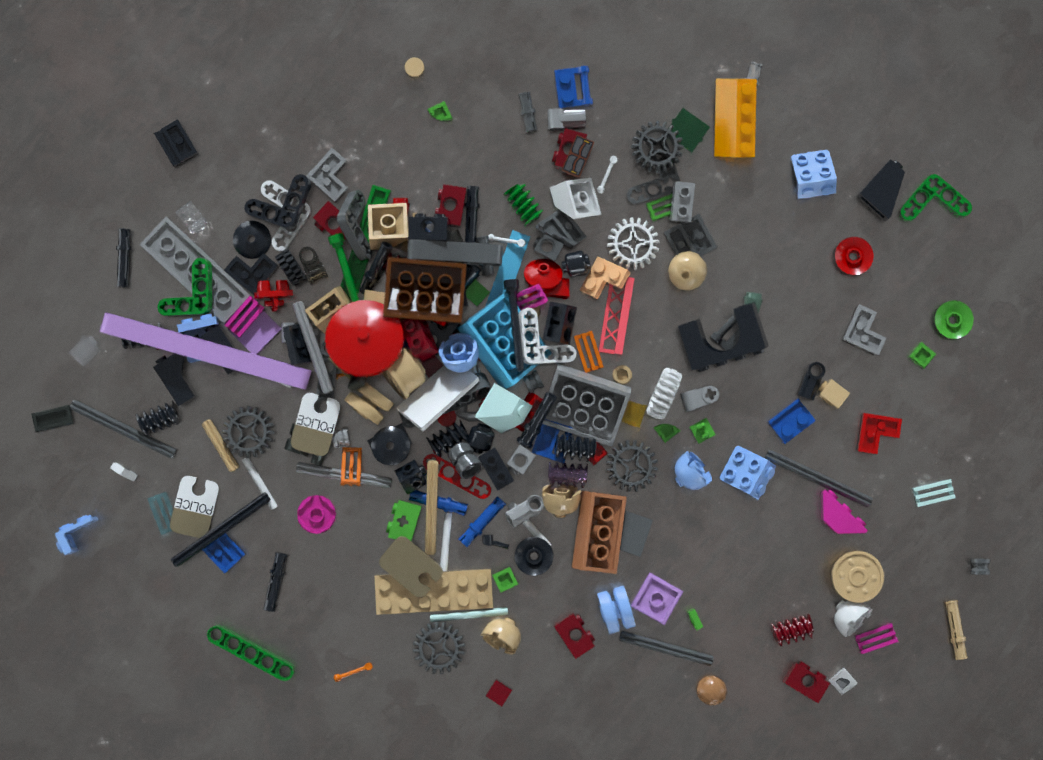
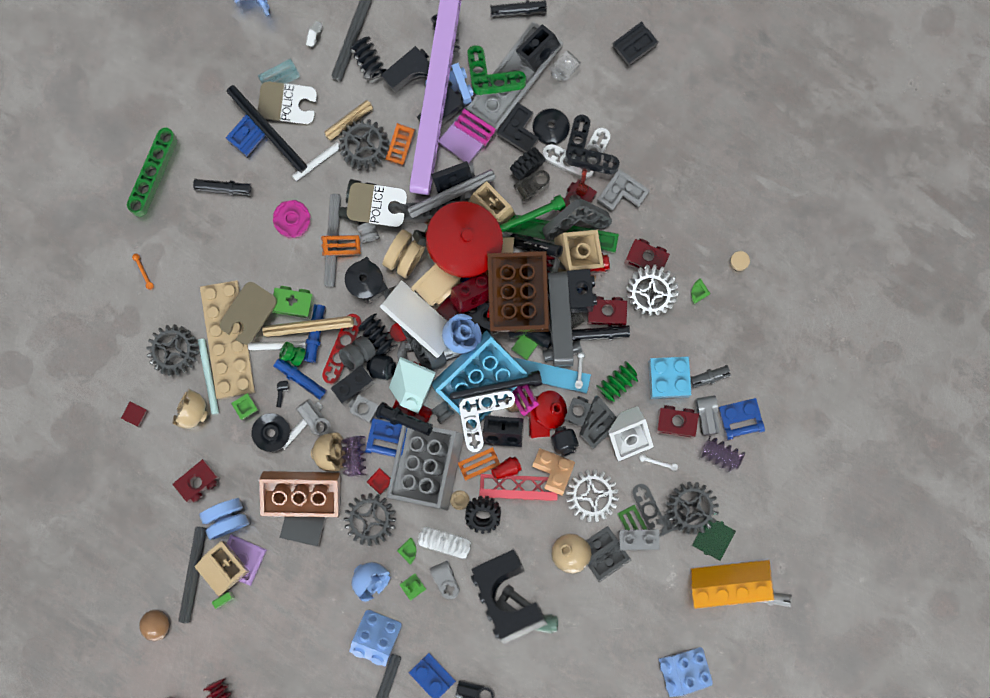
camera: 90 degrees right, 5 degrees down
red hips [254,280,293,312] -> none
black brick [394,459,427,494] -> none
black piece [554,434,596,462] -> none
tile [561,135,594,178] -> none
clear yellow panel [621,401,647,428] -> none
none -> tan slope [195,541,250,597]
none -> green wheel [279,341,305,366]
none -> orange slope [386,123,416,165]
none -> black tyre [465,496,501,534]
none -> red cone [491,457,522,480]
none -> black brick [516,24,561,72]
none -> clear red hand [576,169,589,196]
none -> dark red brick [625,238,670,270]
none -> white gear [627,264,679,316]
none -> medium azure brick [648,357,691,399]
none -> clear purple piece [701,435,745,472]

